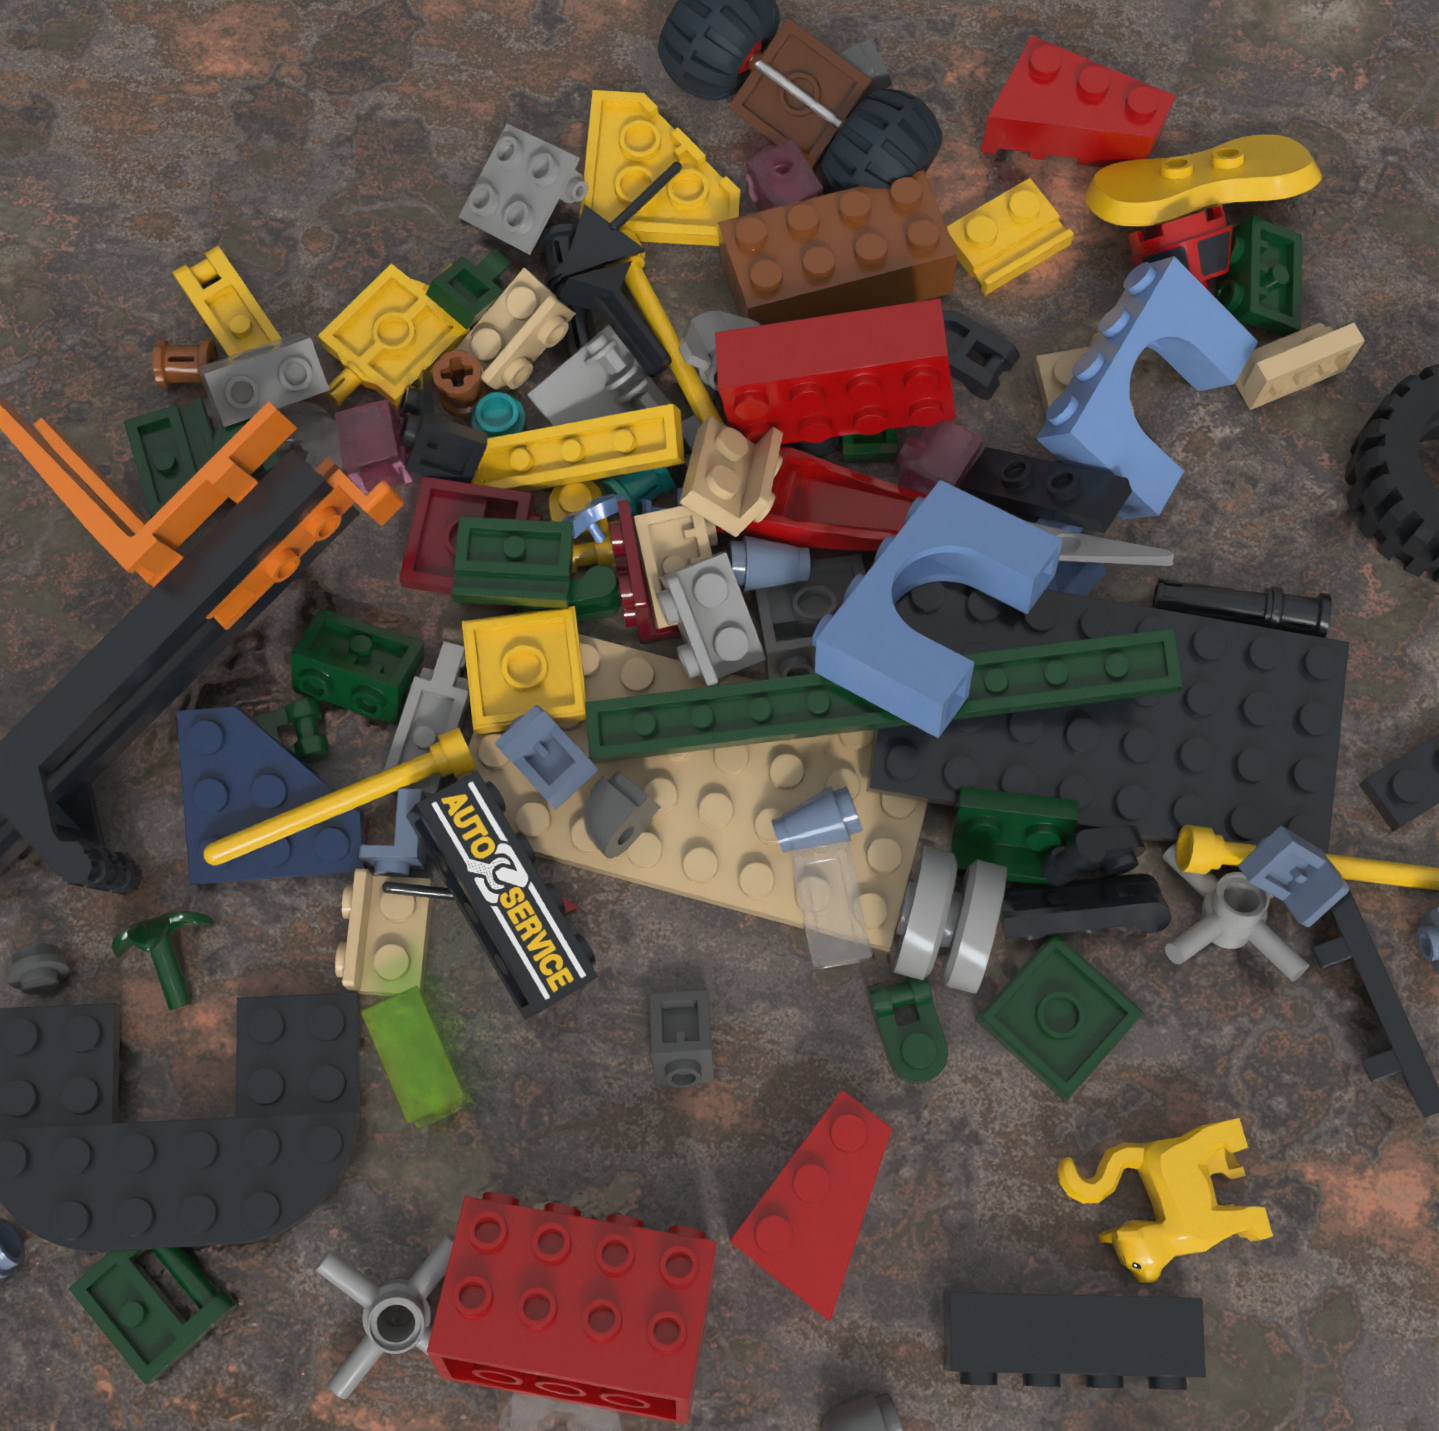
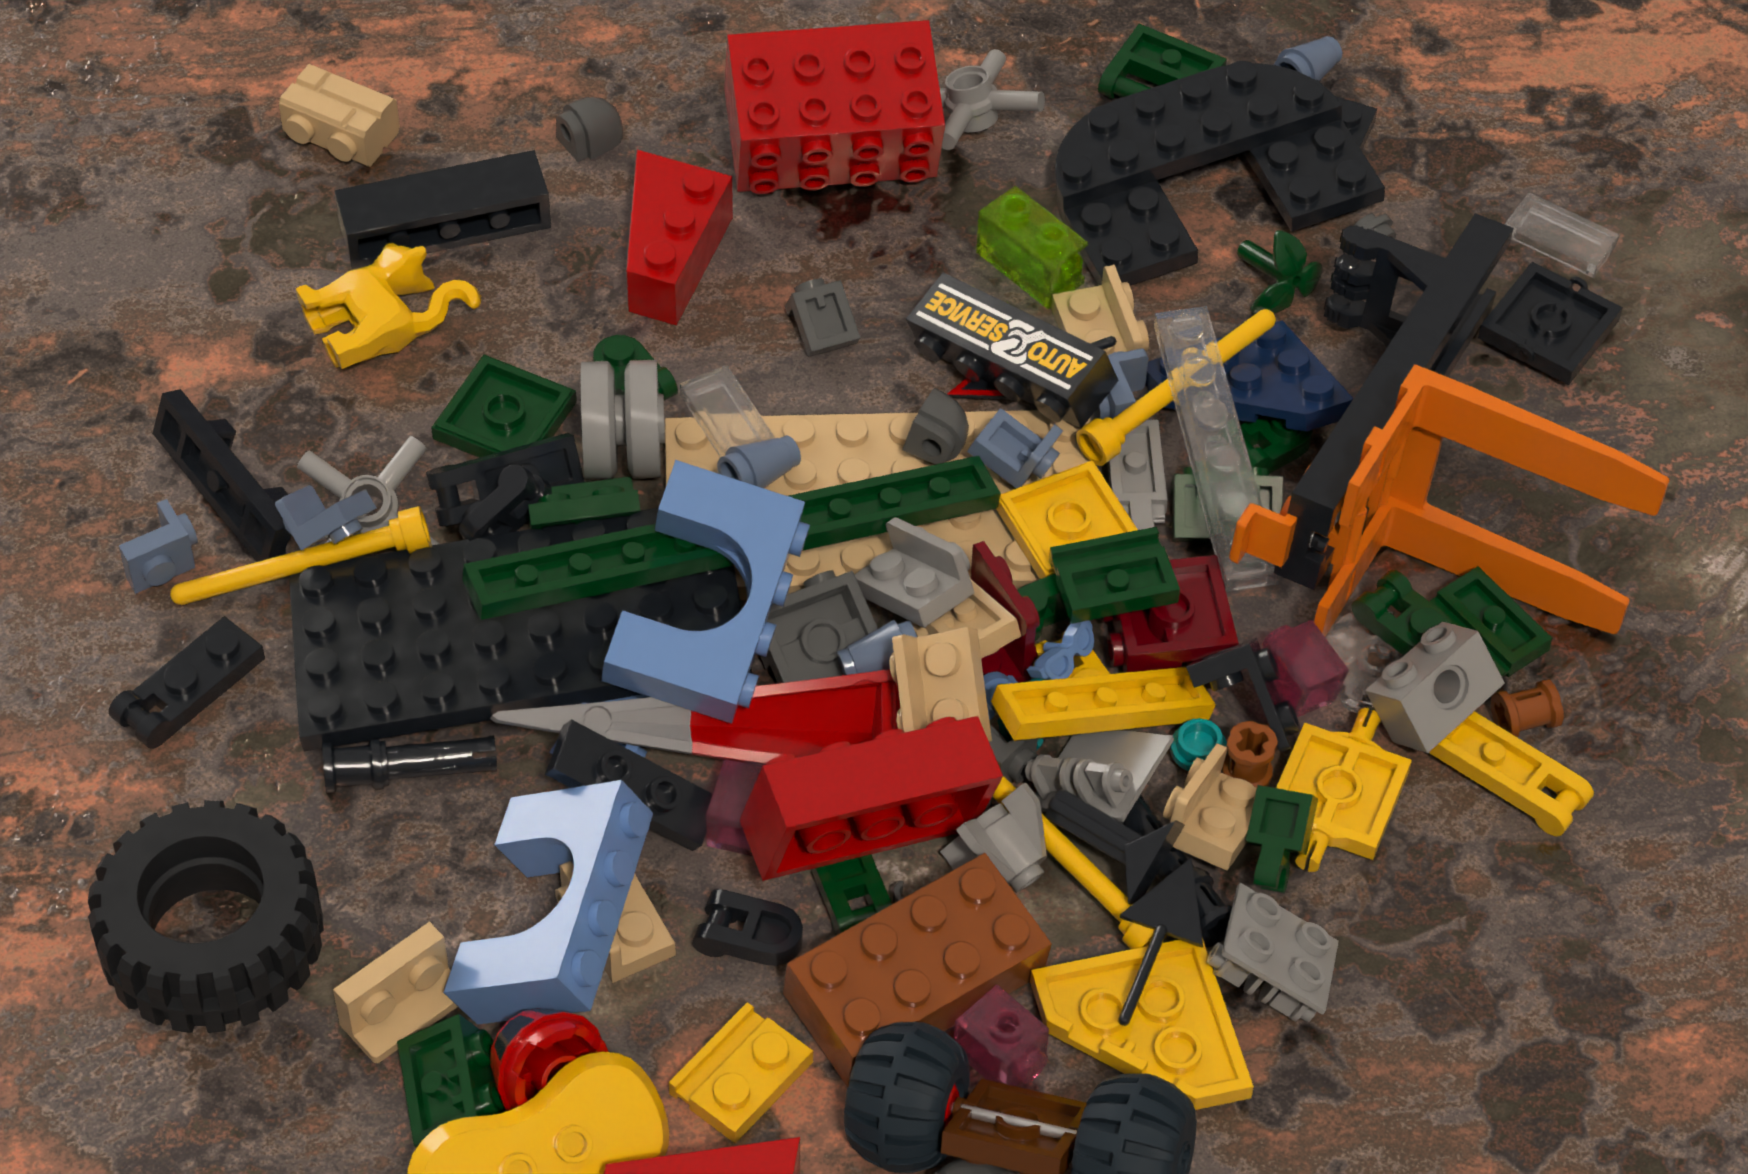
camera: 160 degrees right, 20 degrees down
none -> clear plate [1153,306,1280,592]

